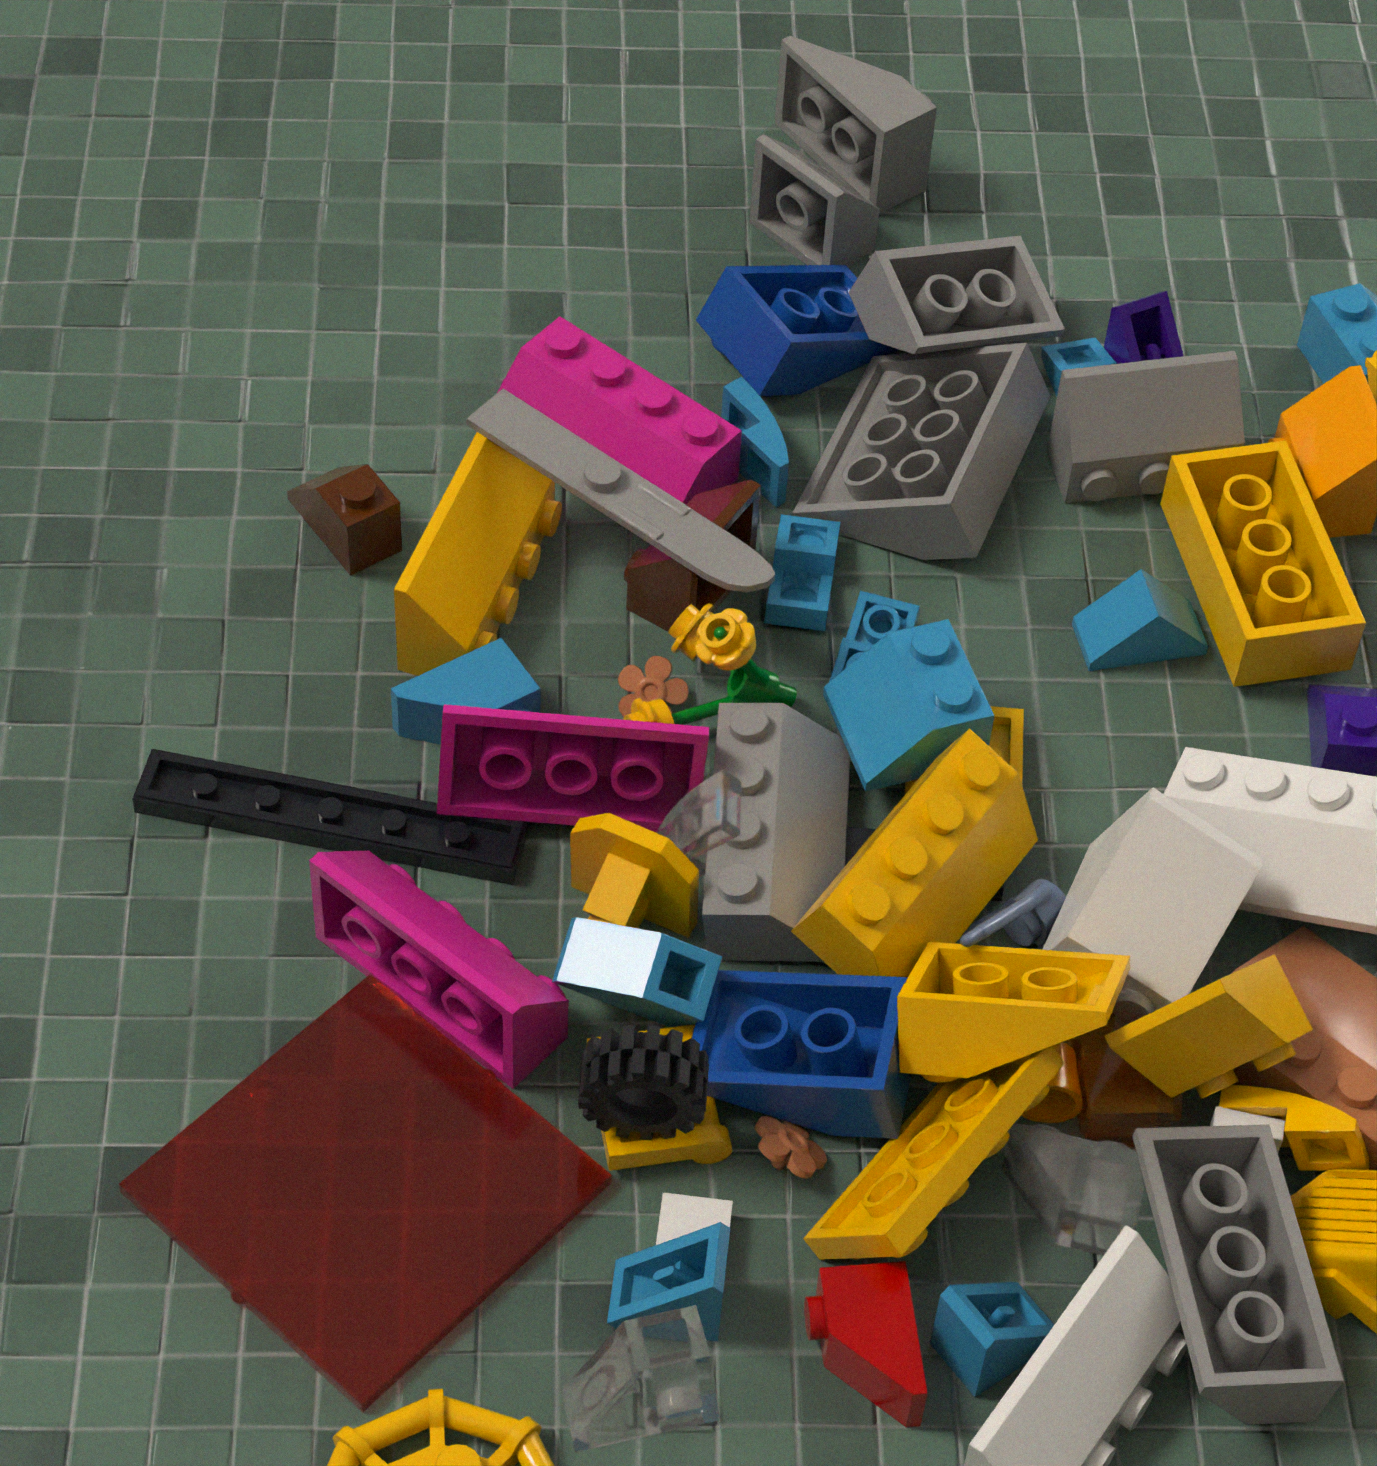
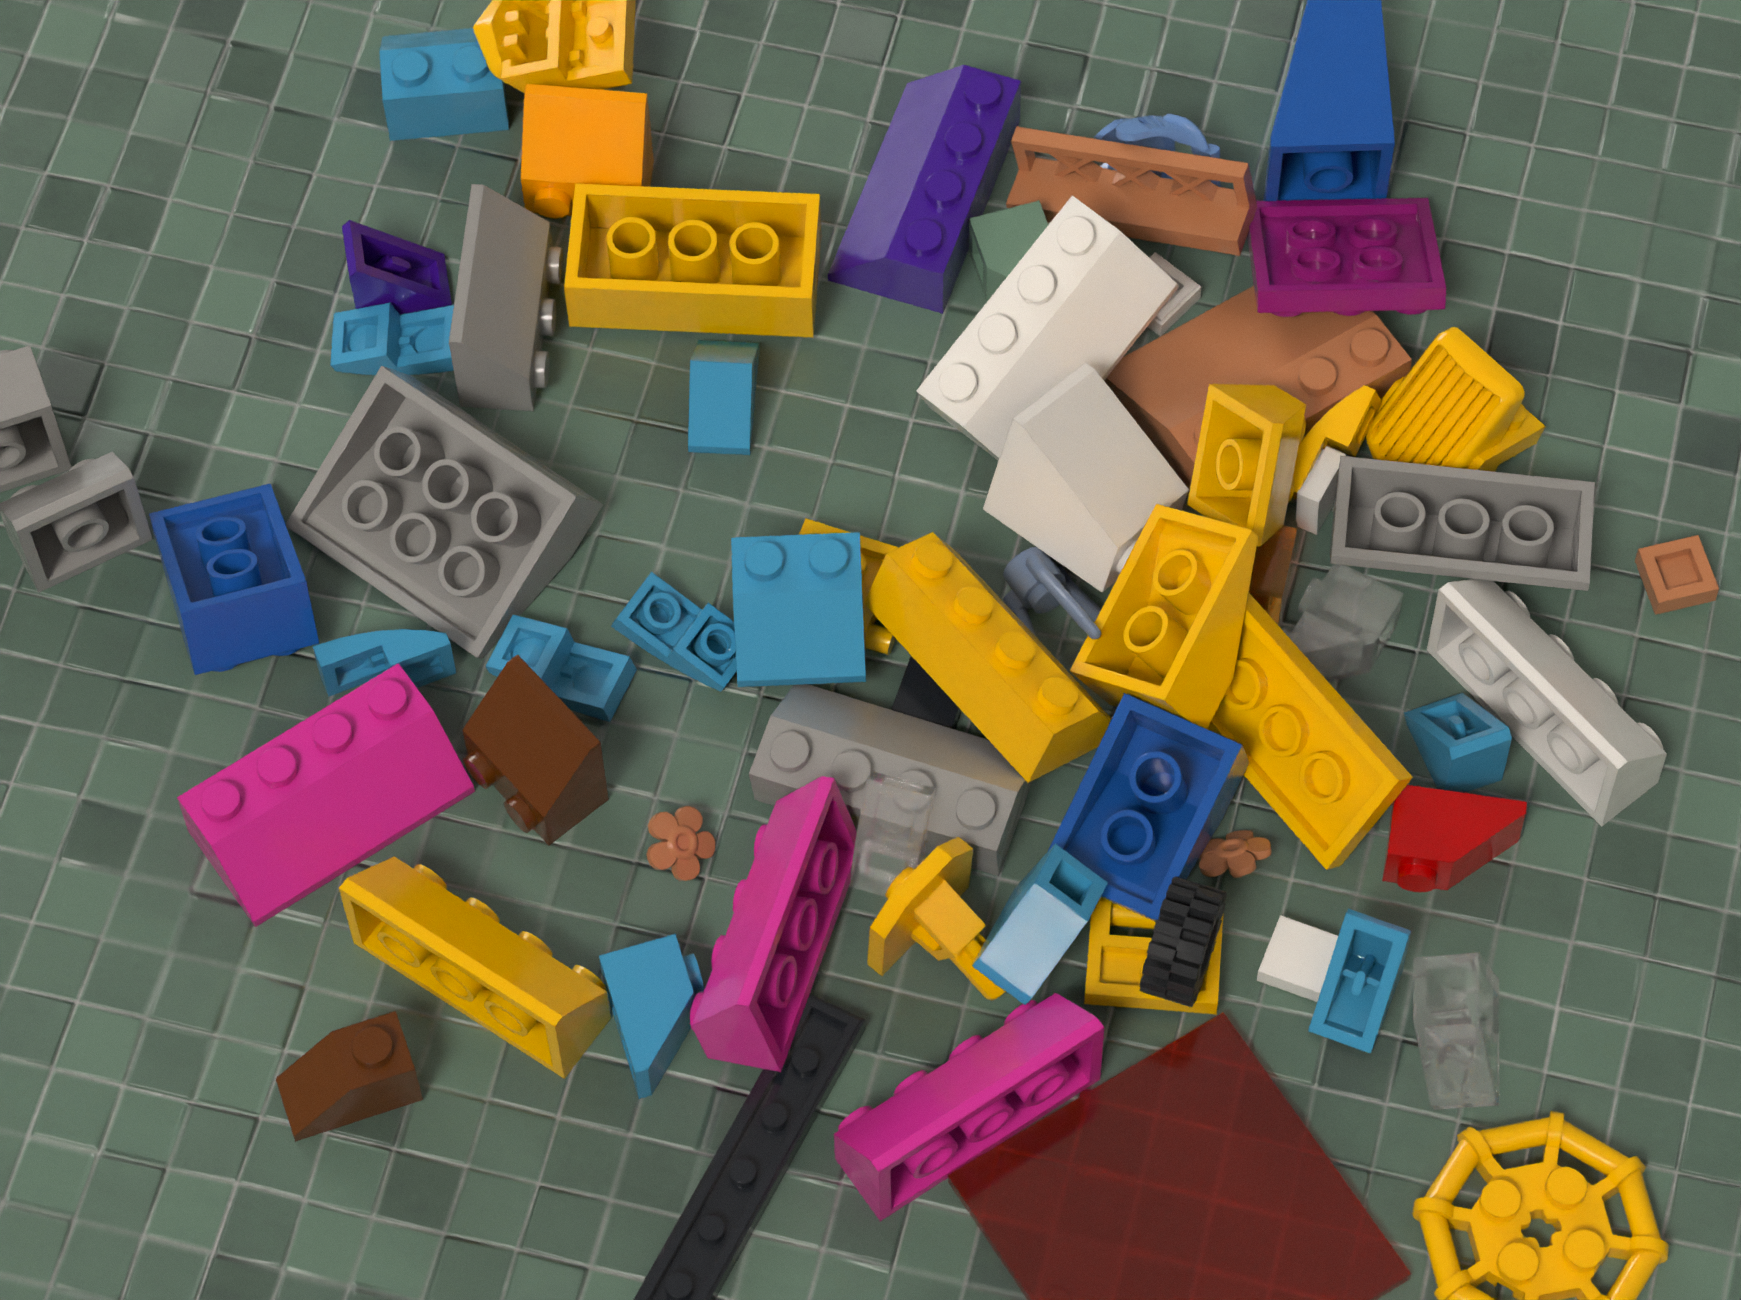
camera: 70 degrees left, 10 degrees up
light grey piece [466,388,775,593] -> none
yellow plant [623,603,797,725] -> none
light grey slope [848,236,1065,354] -> none

